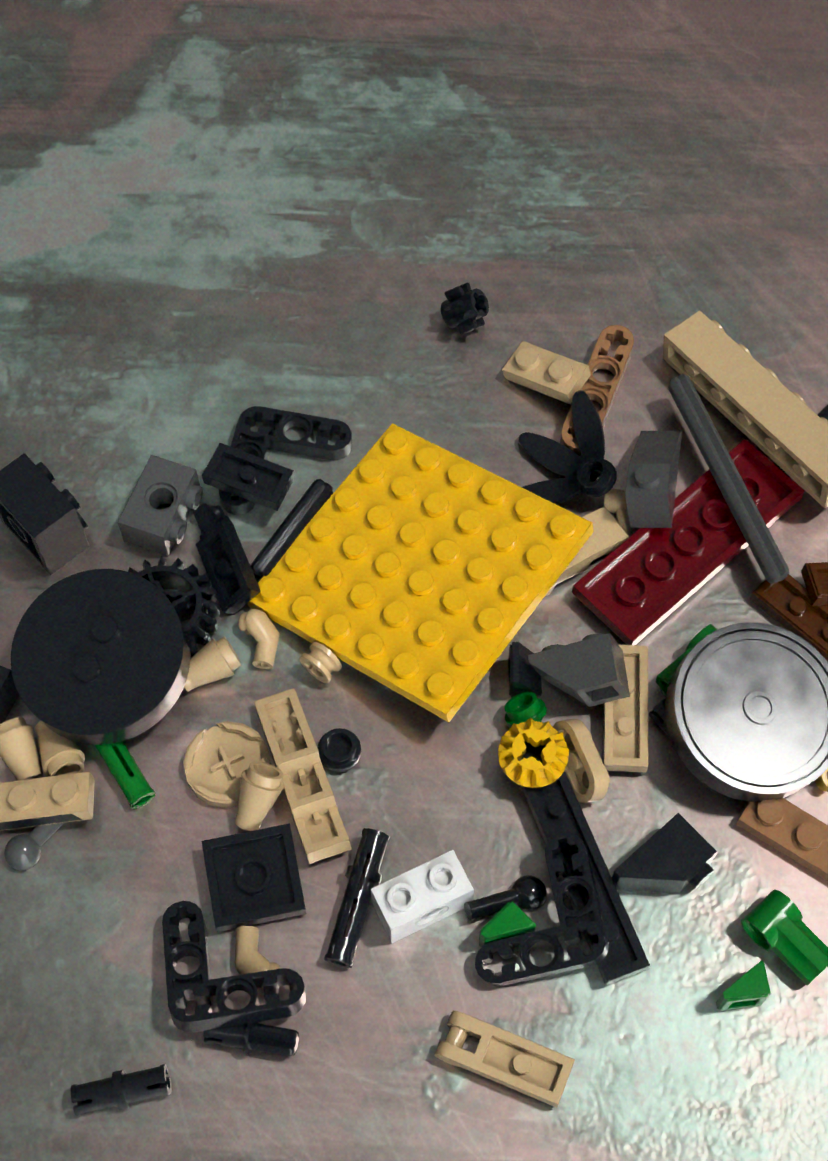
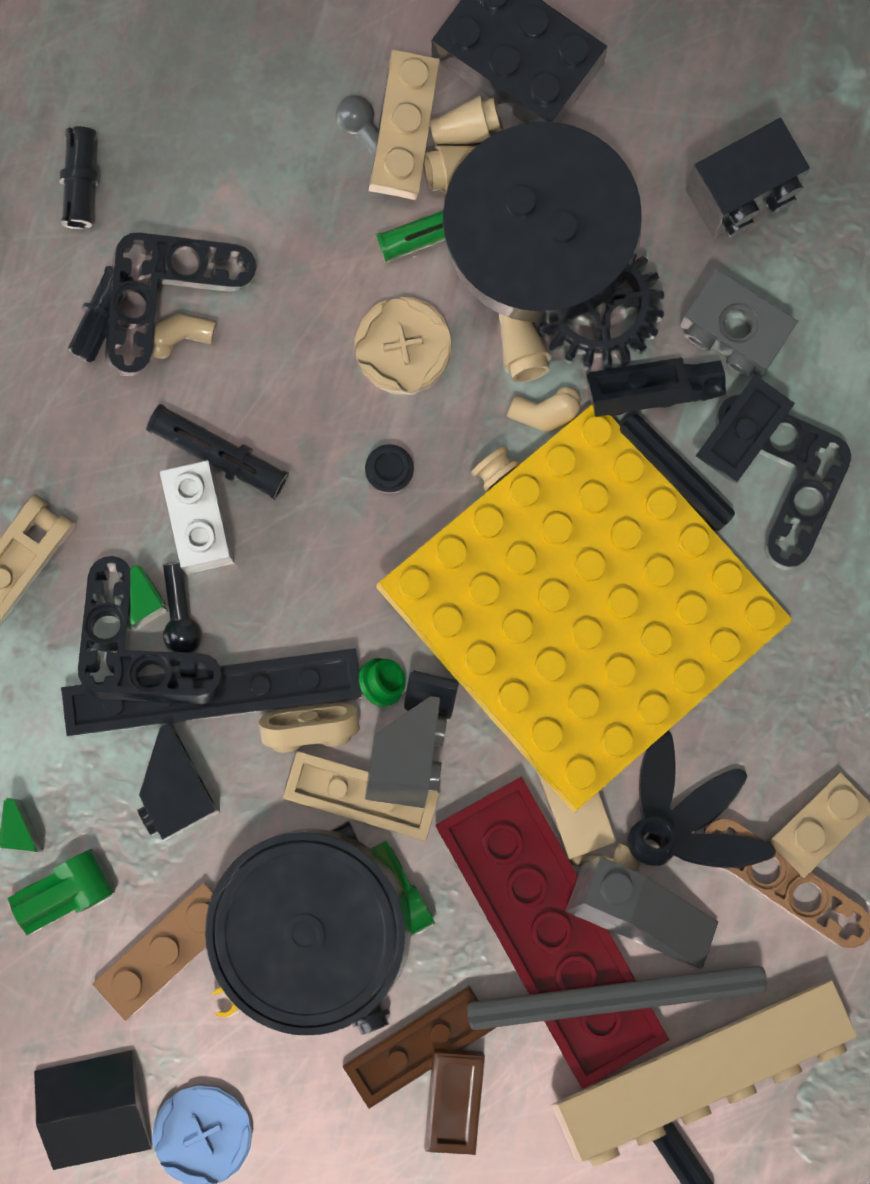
camera: 105 degrees right, 20 degrees up
black plate [201,823,307,932] -> none
tan cone [235,762,284,831] -> none
tan slope [254,688,352,864] -> none
yellow gear [498,718,569,788] -> none

